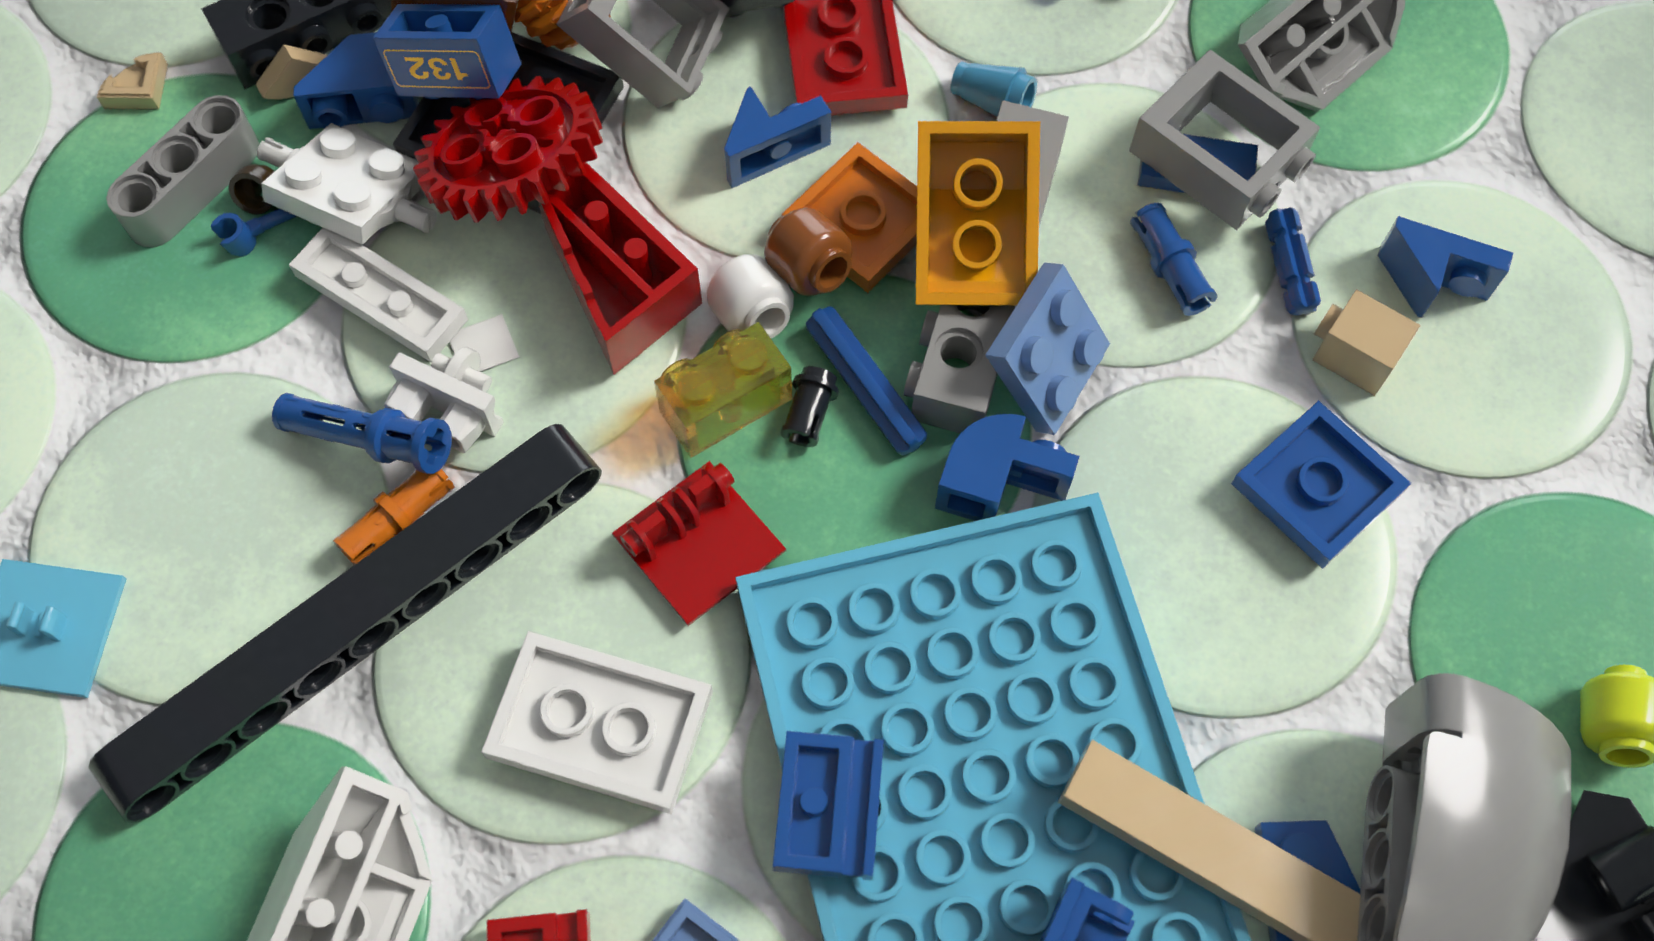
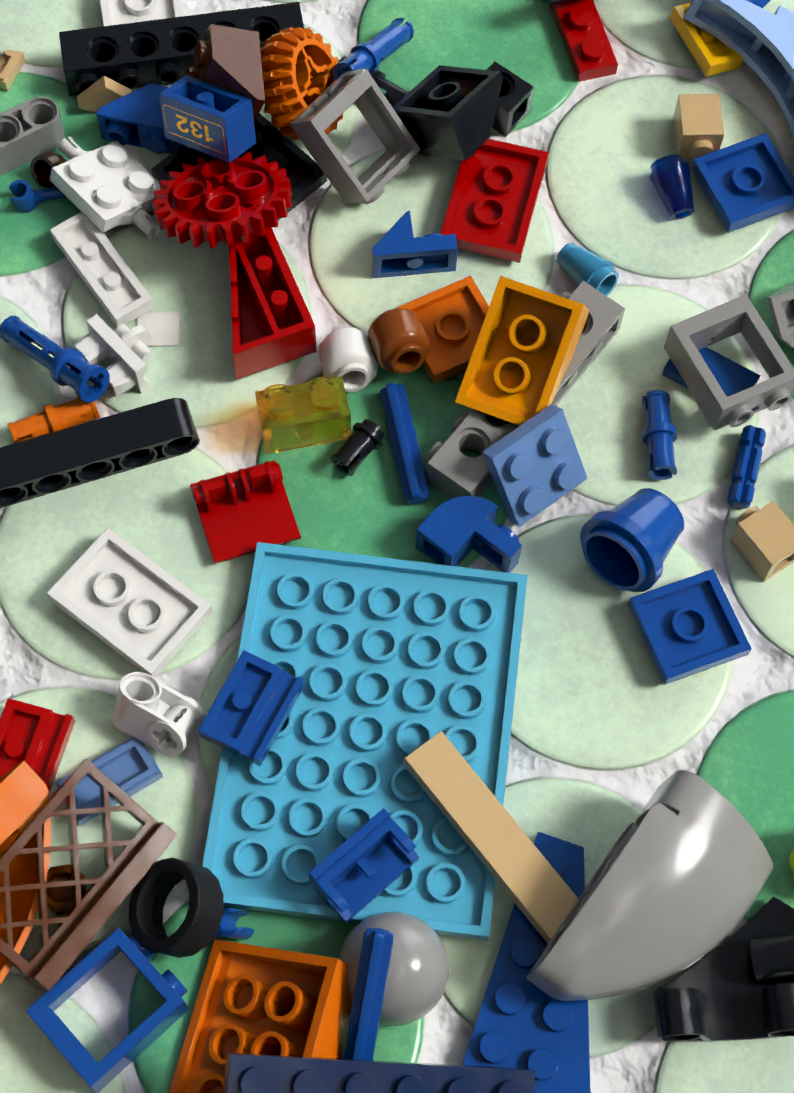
camera: 20 degrees right, 0 degrees up
none -> white piece [111,672,206,757]
none -> blue piece [580,488,684,592]

